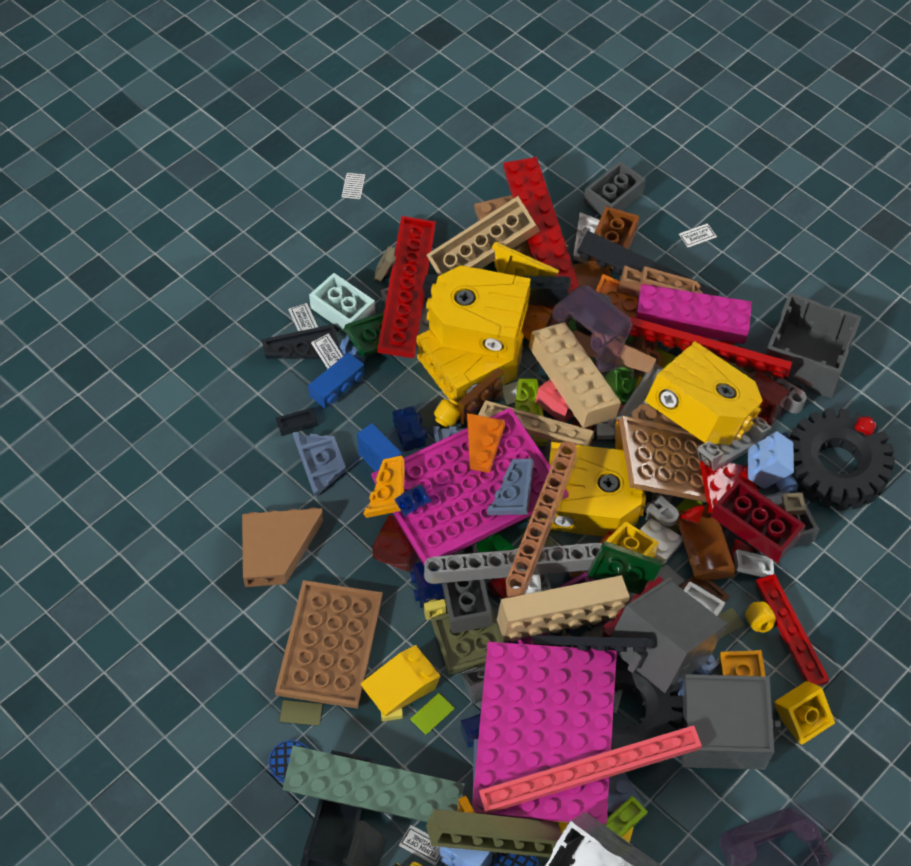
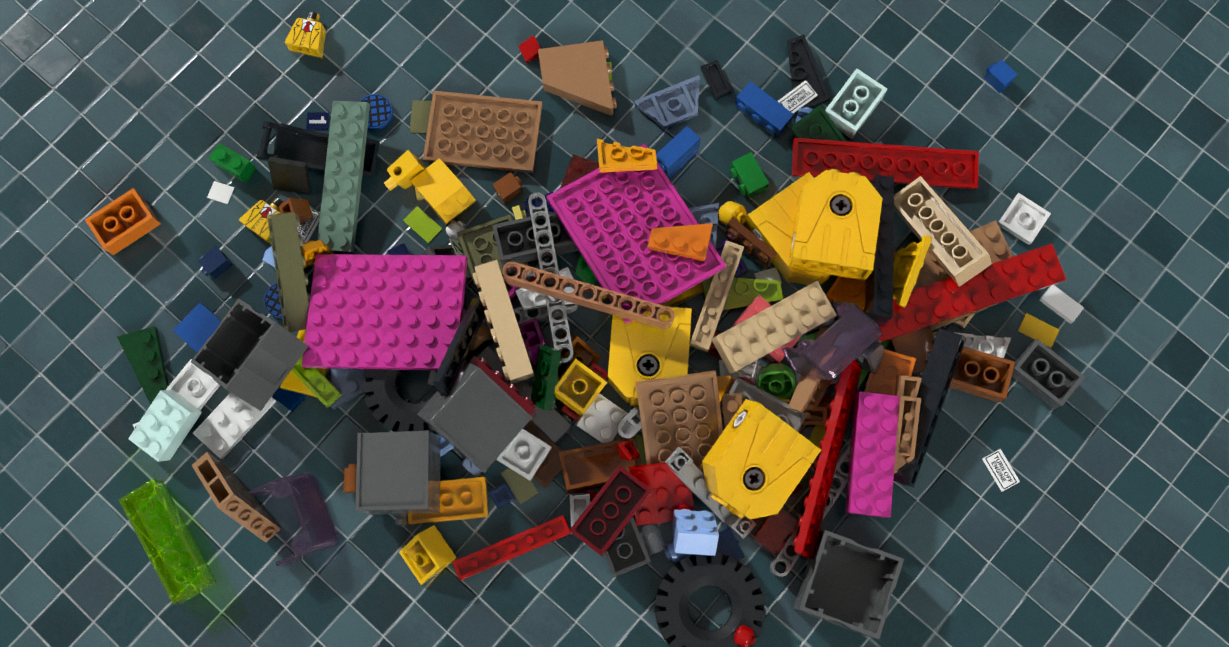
camera: 90 degrees right, 20 degrees up
white sticker [288,303,318,331] -> none
white sticker [342,173,365,199] -> none
dark tan plate [374,246,396,282] -> none
clear blue brick [392,406,428,452] -> none
clear blue brick [394,484,432,517] -> none
coral plate [479,725,702,814] -> none
sand blue wing [487,459,534,515] -> none
yellow head [745,602,776,633] -> none
dark tan plate [781,493,806,515] -> none
none -> dark orange brick [279,198,313,225]
none -> yellow torso [284,12,326,58]
none -> clear blue sticker [306,112,329,130]
none -> dark orange brick [343,464,357,493]
none -> yellow torso [384,150,426,191]
none -> white piece [446,220,465,240]
none -> dark blue tile [489,482,516,509]
none -> dark orange brick [492,172,523,205]
none -> red slope [518,35,541,62]
none -> green brick [729,152,769,199]
none -> blue brick [984,59,1018,93]
none -> white plate [997,193,1051,245]
none -> yellow sticker [1018,313,1060,348]
none -> white tile [1039,285,1084,324]

